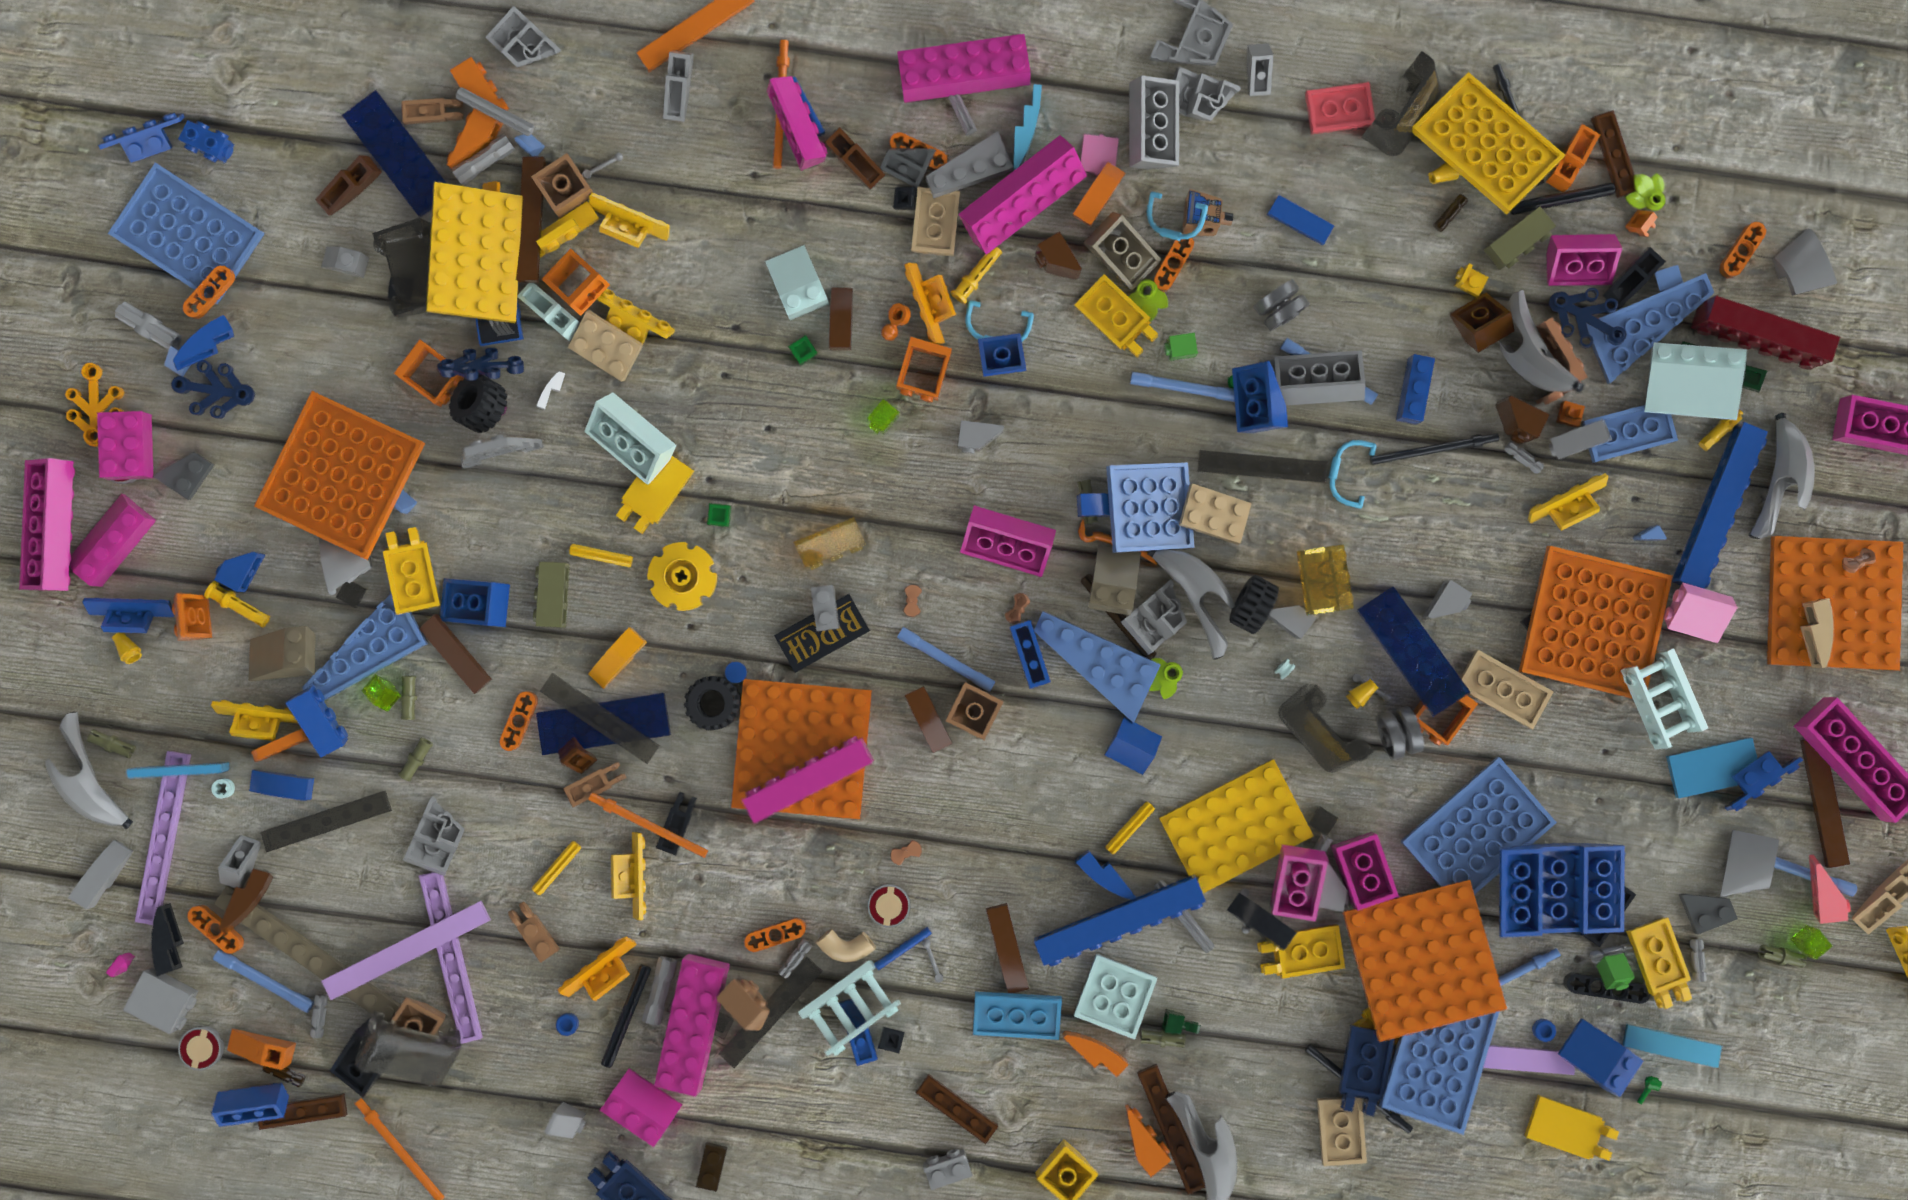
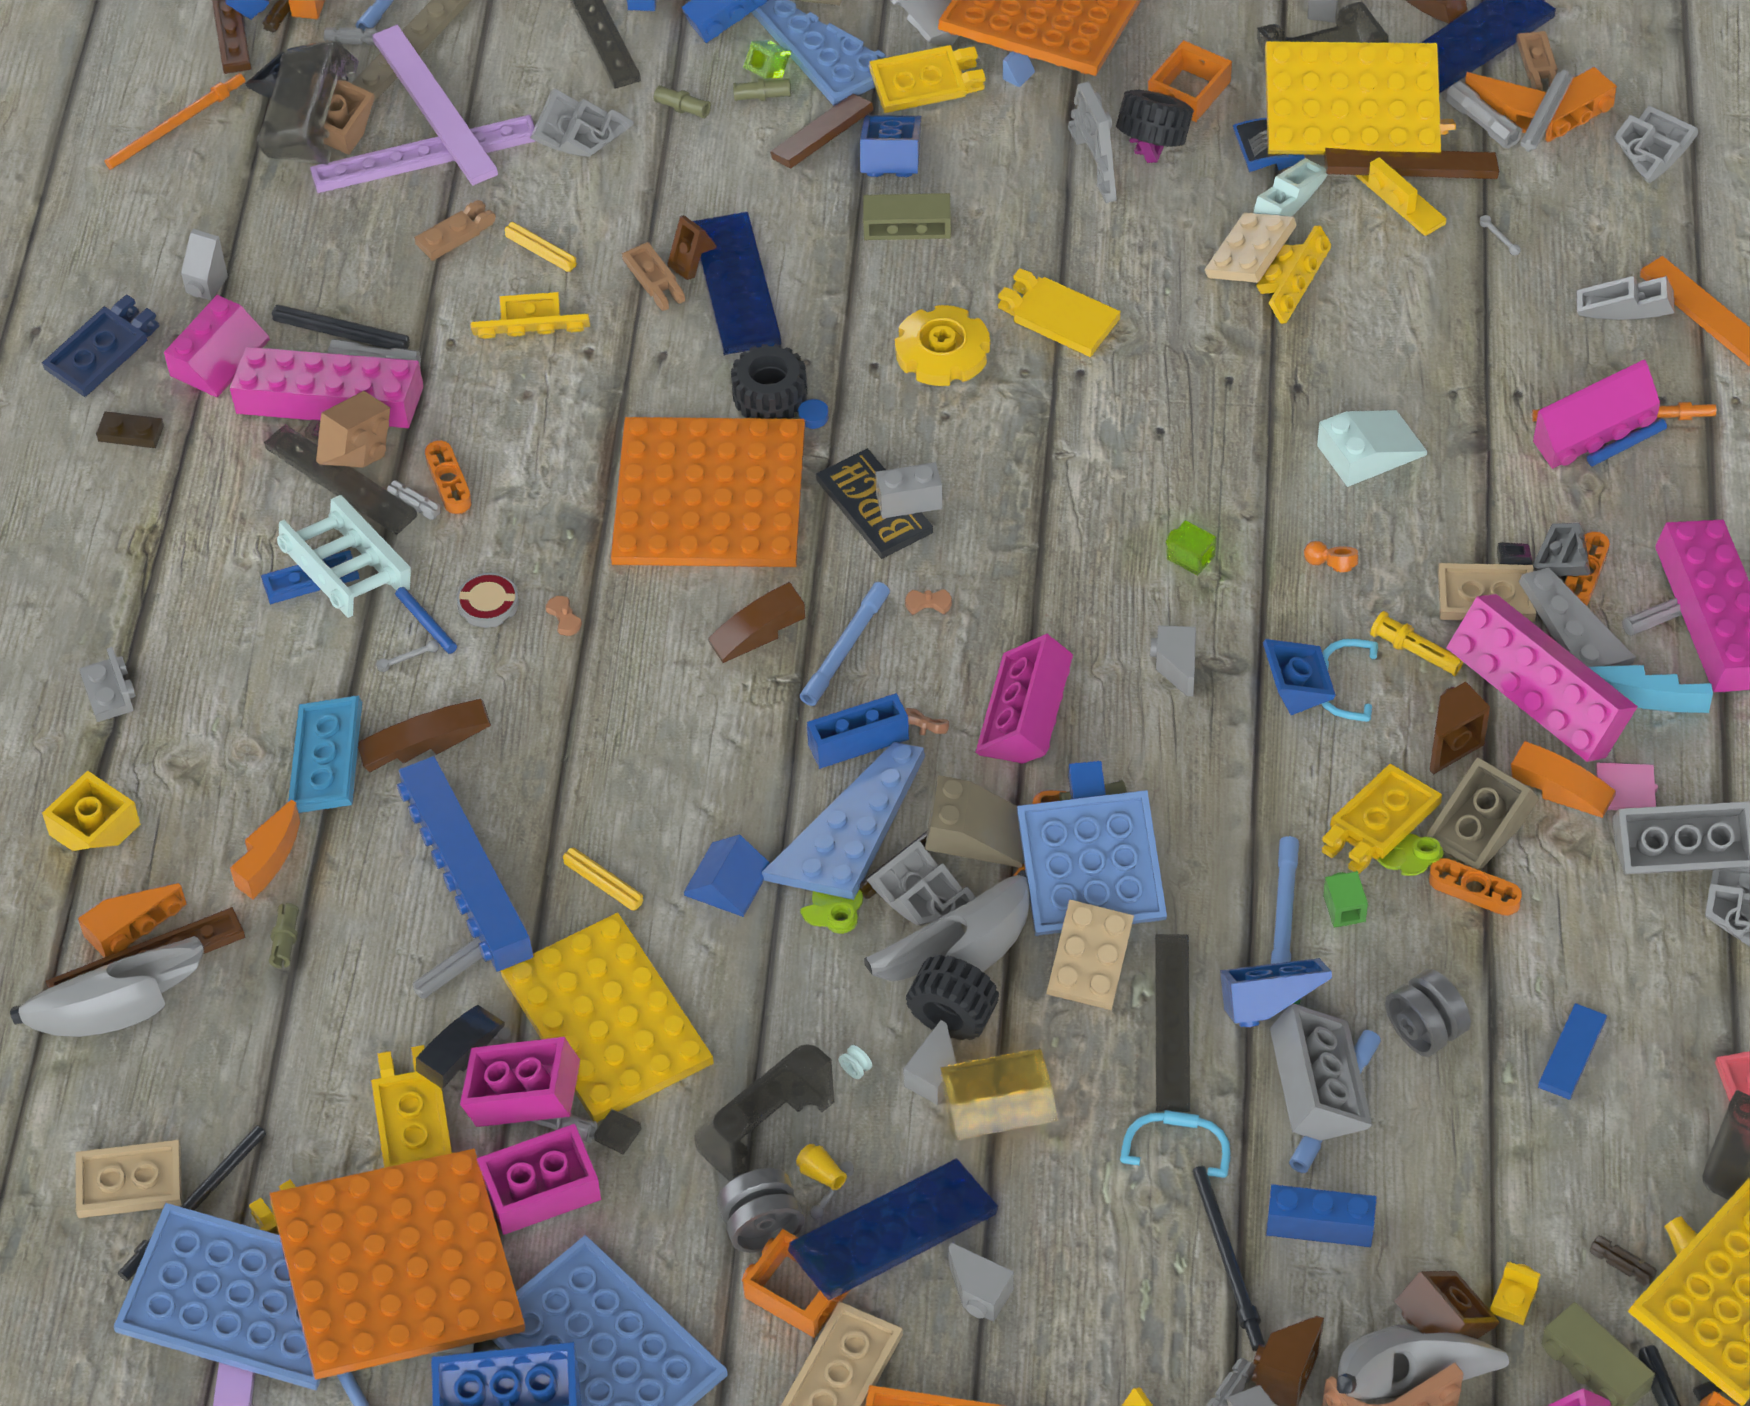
camera: 90 degrees right, 35 degrees down
clear smoke tile [336,581,367,608] -> none
dark blue plant [437,348,524,380] -> none
orange beam [500,691,538,751] -> none
medium blue slope [514,134,545,156] -> none
medium nougat slope [531,153,594,218] -> none
white slope [536,372,565,410] -> none
clear smoke tile [540,673,660,764] -> none
orange window [541,248,610,316] -> none
blue tile [556,1013,579,1036] -> none
light orange bracket [558,937,637,1001] -> none
yellow axle [569,544,633,567] -> none
light aqua slope [584,392,676,485] -> none
light orange slope [588,627,647,689] -> none
orange bar [588,792,709,858] -> none
yellow bracket [589,192,670,248] -> none
black hinge [656,792,697,856] -> none
green tile [707,503,731,527] -> none
dark pink brick [742,736,874,824] -> none
green tile [788,335,818,365] -> none
clear yellow slope [794,517,866,570] -> none
tan cylinder [816,929,876,963] -> none
reddish brown slope [824,127,886,190] -> none
reddish brown slope [829,288,853,351] -> none
black tile [878,1027,905,1054] -> none
orange window [896,337,952,403] -> none
light orange bracket [904,262,956,345] -> none
reddish brown tile [916,1074,998,1144] -> none
medium nougat slope [946,682,1004,740] -> none
light aqua plate [1073,954,1158,1039] -> none
blue slope [1075,850,1136,901] -> none
medium azure piece [1147,192,1208,241] -> none
dark green piece [1161,1009,1201,1035] -> none
torso [1182,189,1233,236] -> none
light grey slope [1319,864,1349,912] -> none
dark blue tile [1338,1025,1395,1116] -> none

